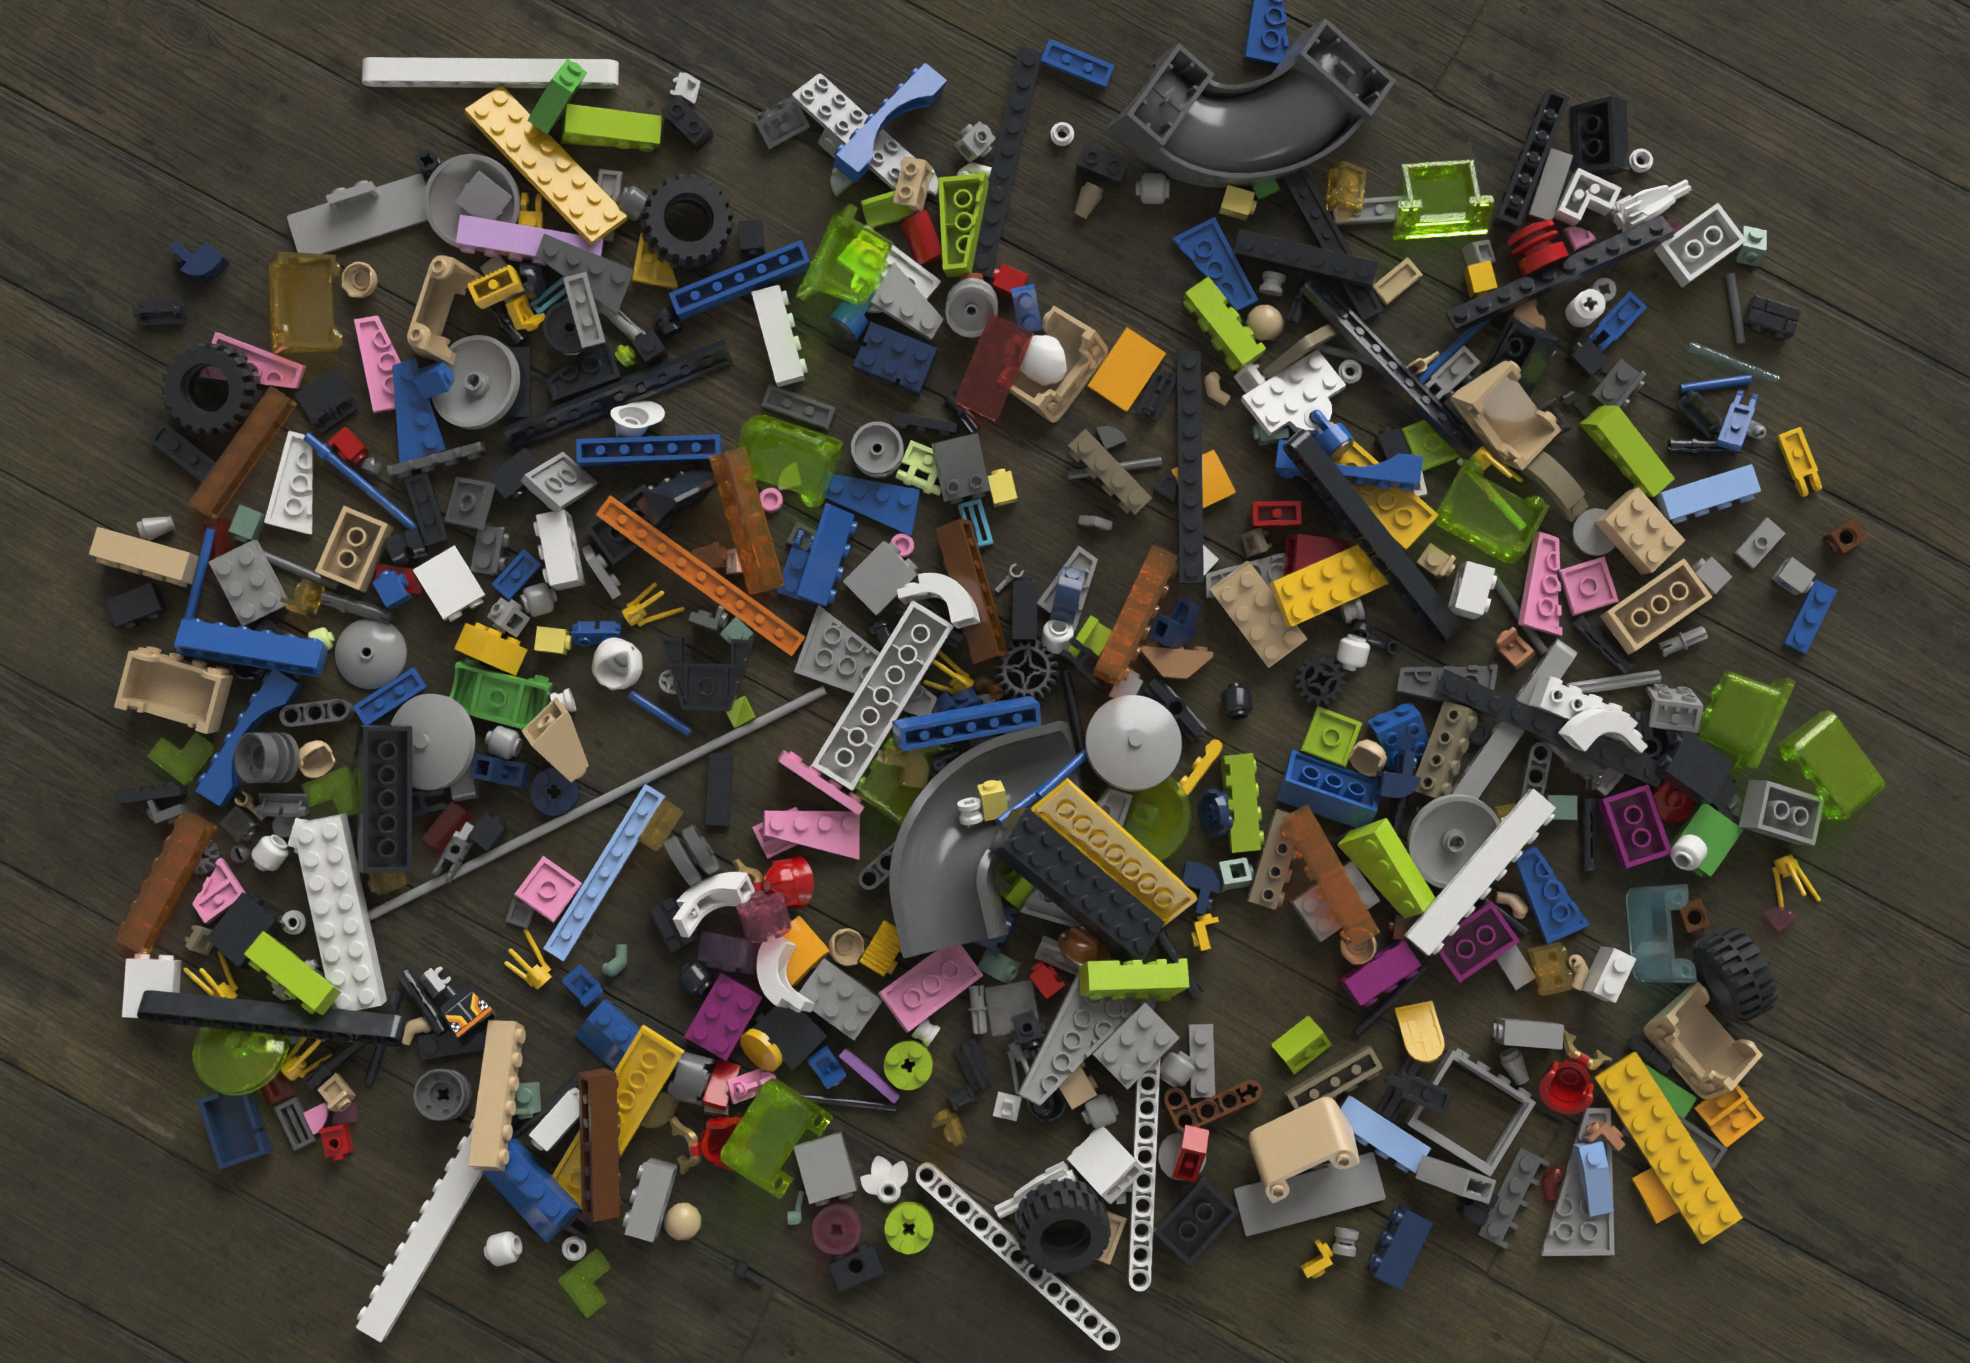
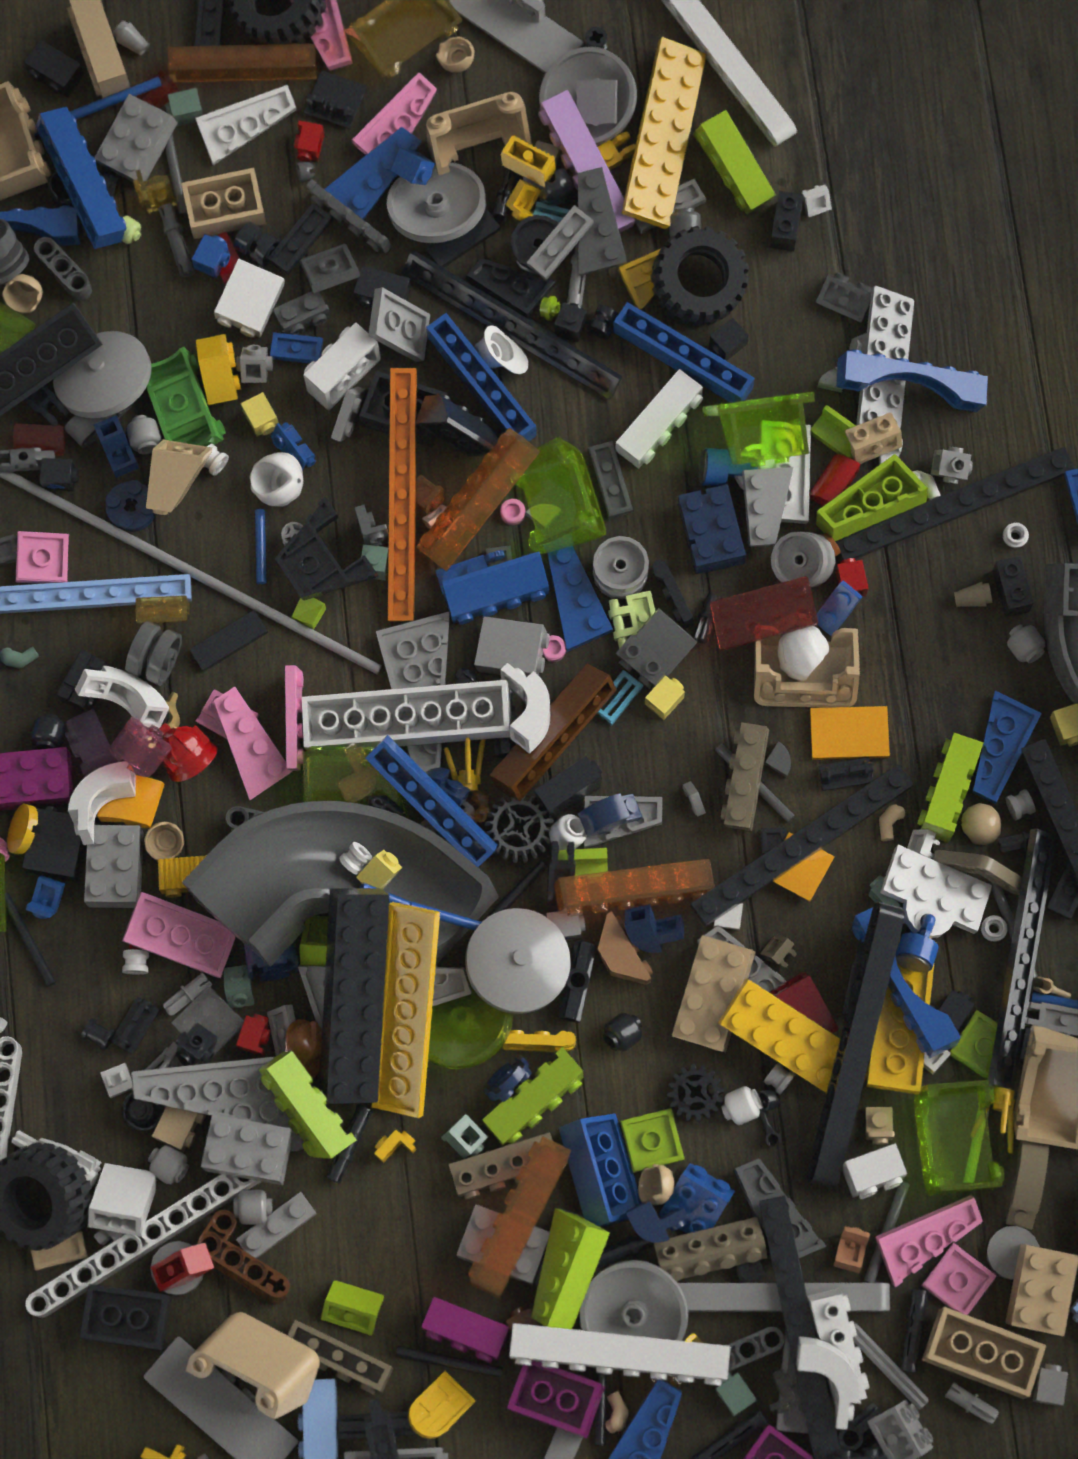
camera: 60 degrees right, 10 degrees down
blue bar [303,433,419,530] -> none
light grey dish [335,618,407,689] -> none
blue plate [353,667,428,725] -> none
light grey head [520,583,557,617] -> none
bright green brick [527,59,588,134] -> none
yellow plant [622,582,685,627] -> none
medium lavender tile [839,1048,900,1103] -> none
lime brick [884,1039,933,1090] -> none
clear yellow bracket [930,1109,966,1147] -> none
light grey hand [995,564,1023,593] -> none
dark blue brick [1181,861,1220,914] -> none
red brick [1250,501,1302,529] -> none
tan hair [1340,927,1377,965] -> none

